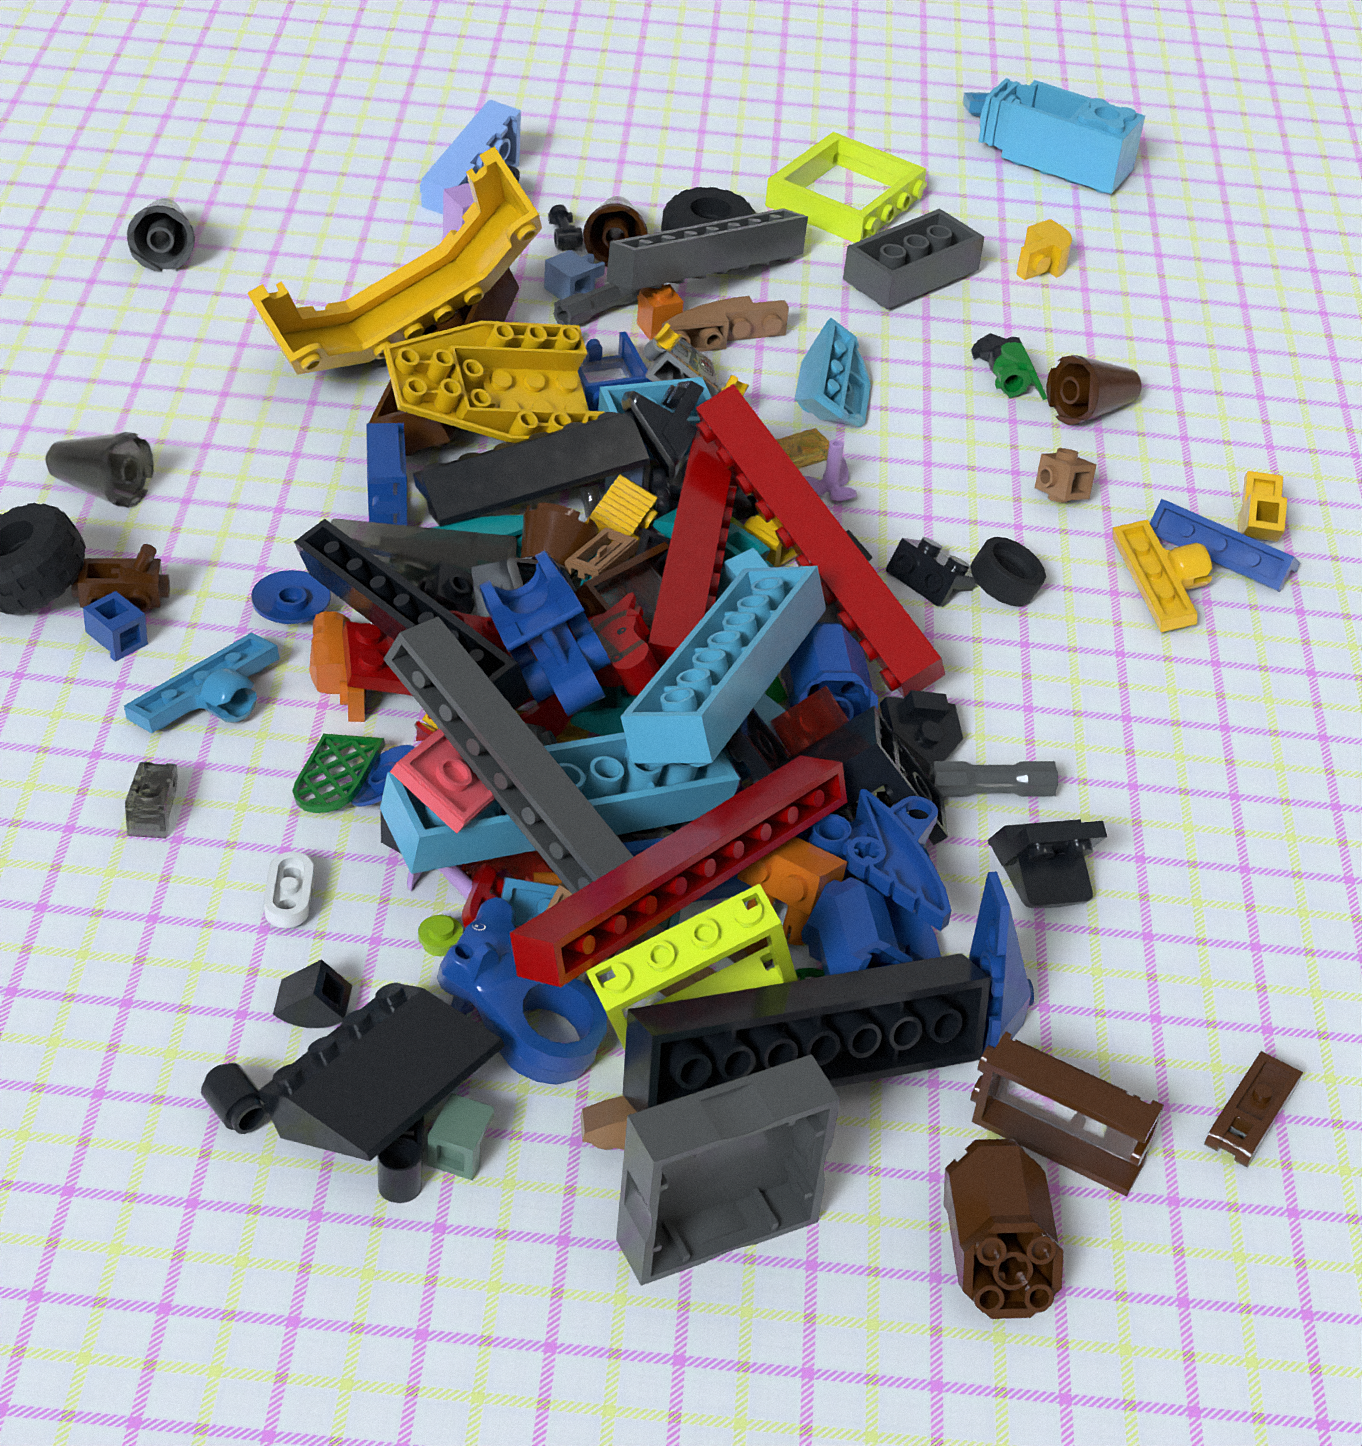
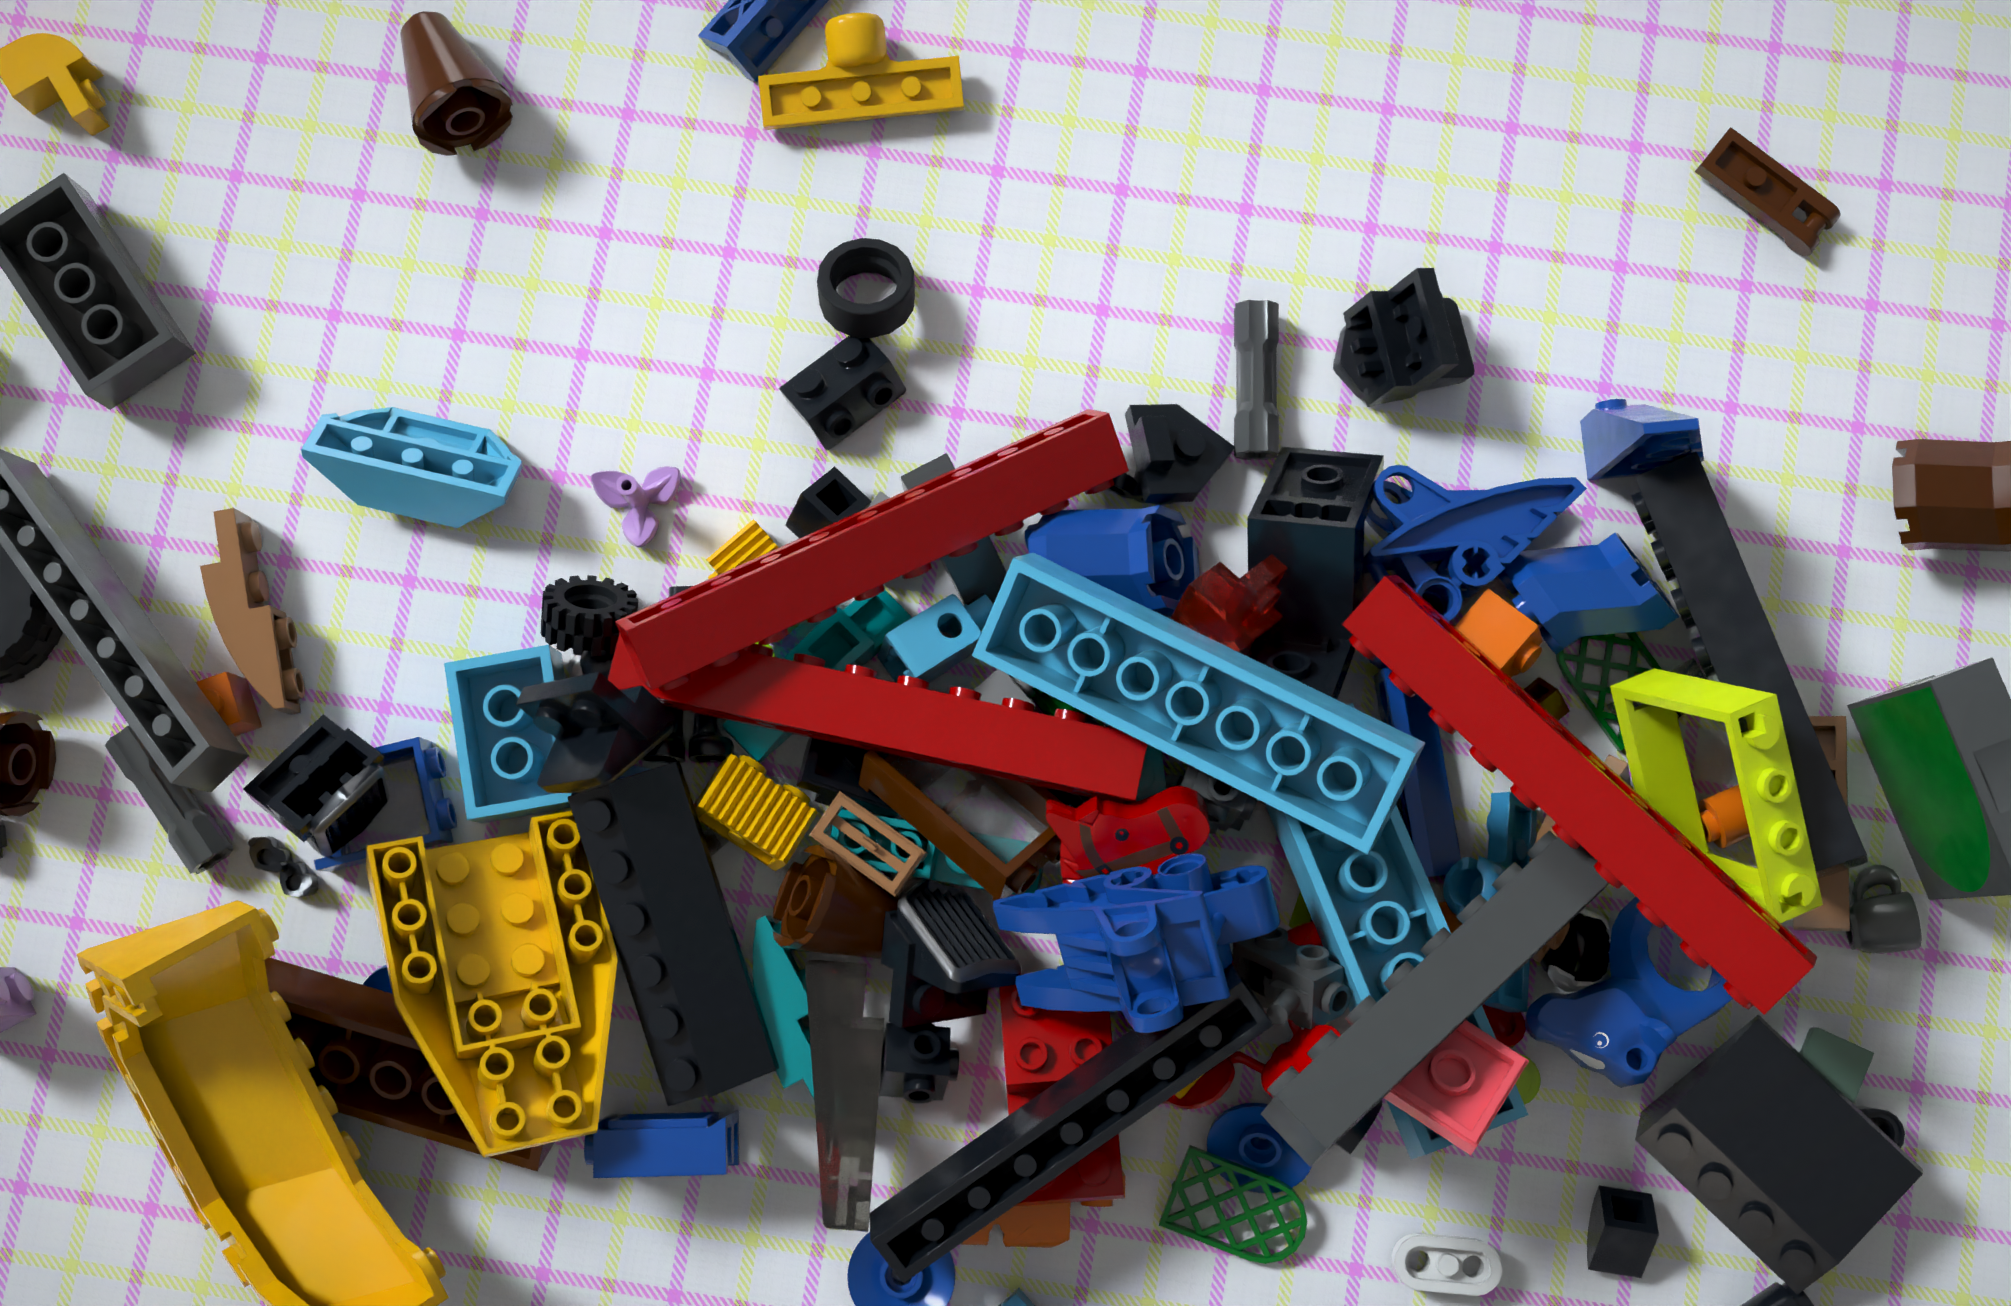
camera: 80 degrees left, 40 degrees up
light blue brick [544,250,605,300] -> none
light grey torso [643,323,749,397] -> none
clear yellow plate [776,428,829,469] -> none
reddish brown door [970,1031,1164,1197] -> none
green animal [971,333,1047,400] -> none
medium nougat brick [1034,448,1097,503] -> none
none -> black piece [243,714,390,857]
none -> dark grey piece [1846,865,1922,953]

